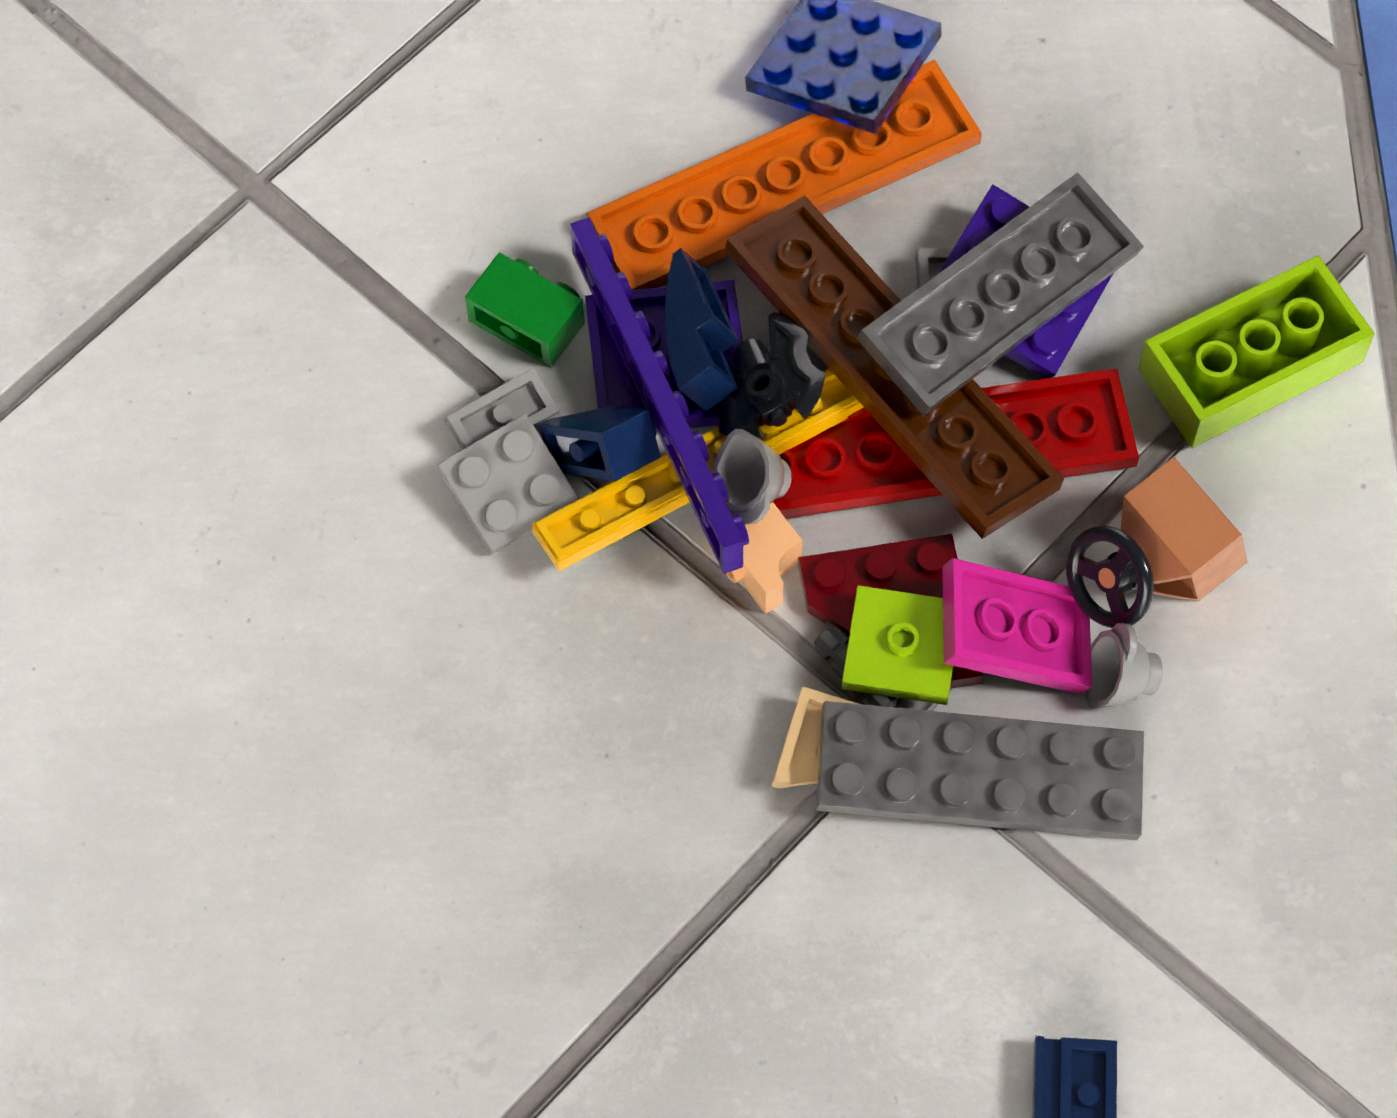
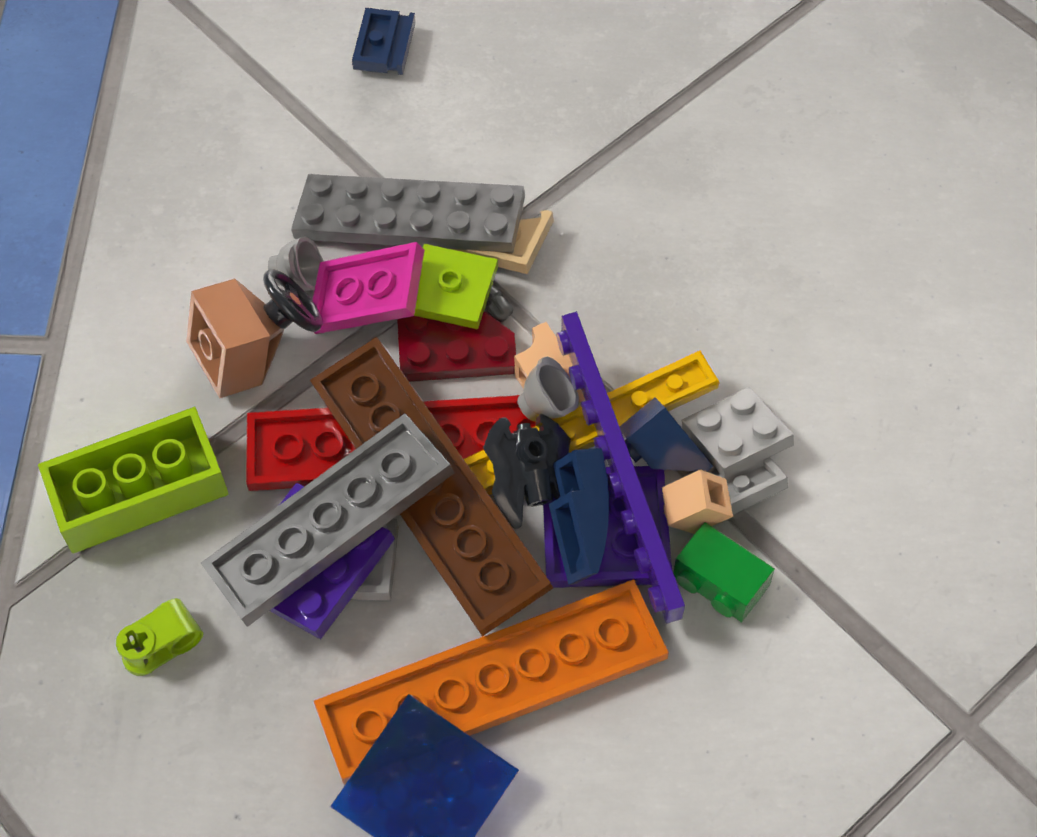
camera: 175 degrees left, 5 degrees down
none -> lime piece [116,598,204,676]
none -> light nougat brick [662,470,733,534]

